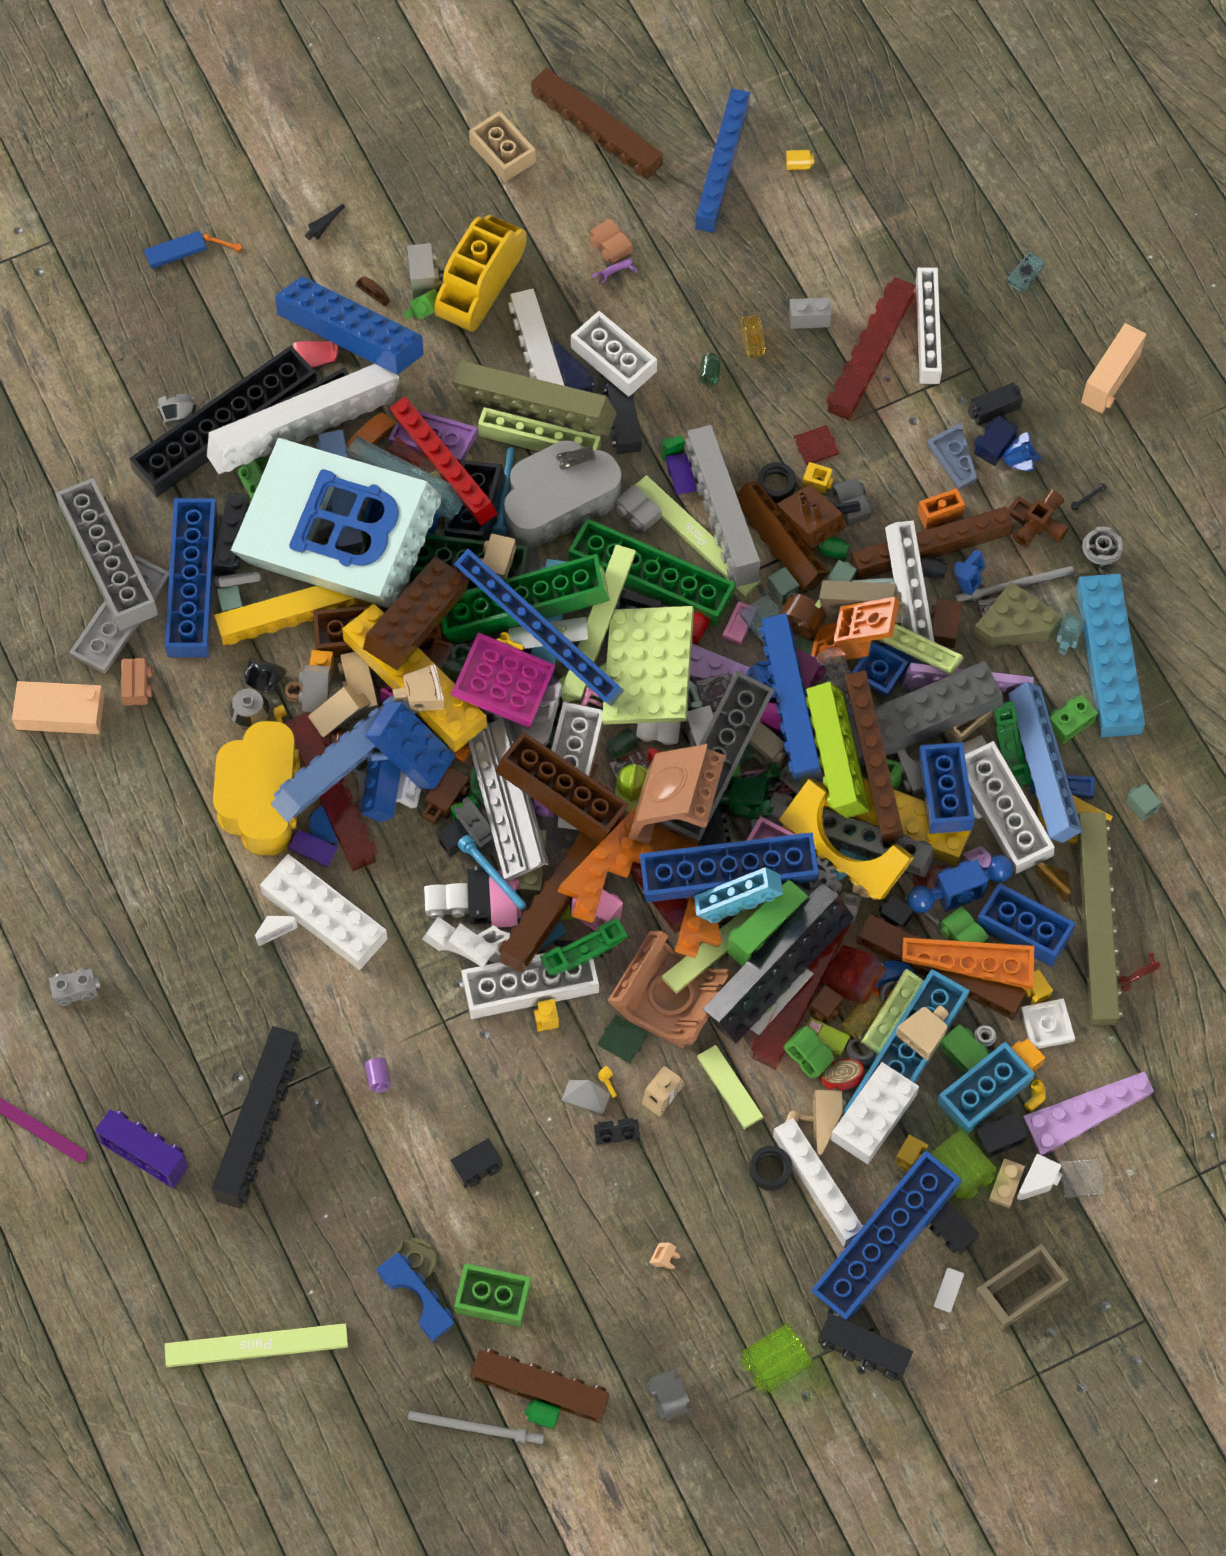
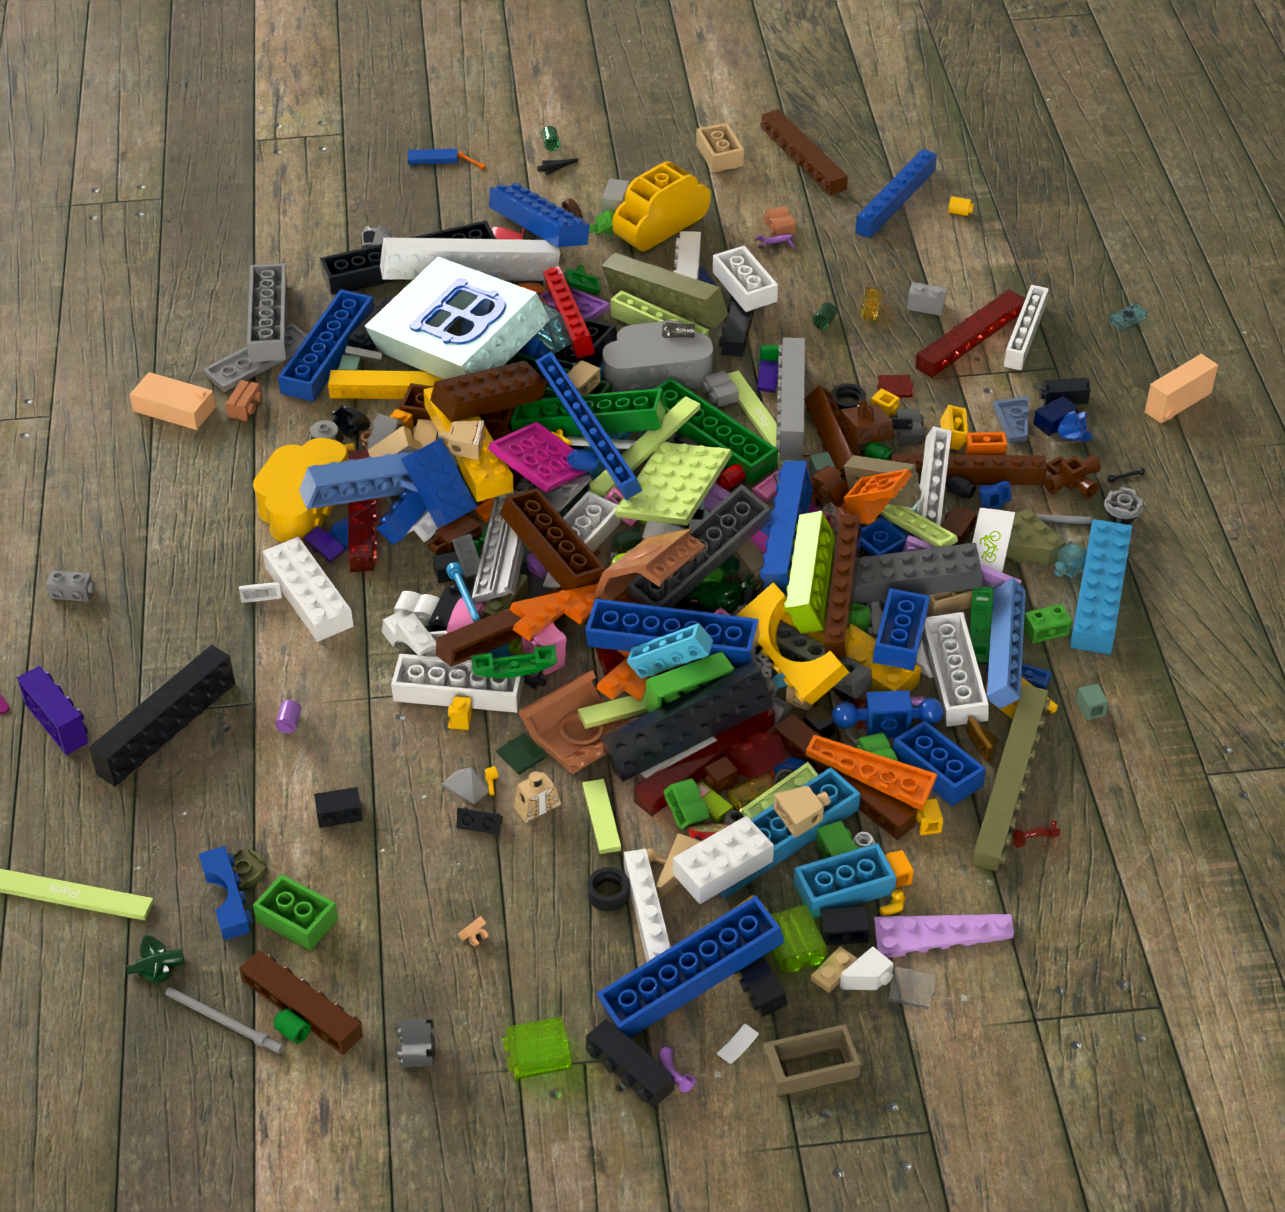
camera: 20 degrees right, 20 degrees down
white plate [1021,998,1075,1049] -> none
none -> dark green plant [127,935,185,982]
none -> clear green brick [541,126,560,151]
none -> green plate [565,265,600,295]
none -> blue brick [567,449,598,472]
none -> medium lavender piece [660,1047,696,1092]
none -> yellow brick [940,405,968,451]
none -> white sticker [972,508,1015,572]

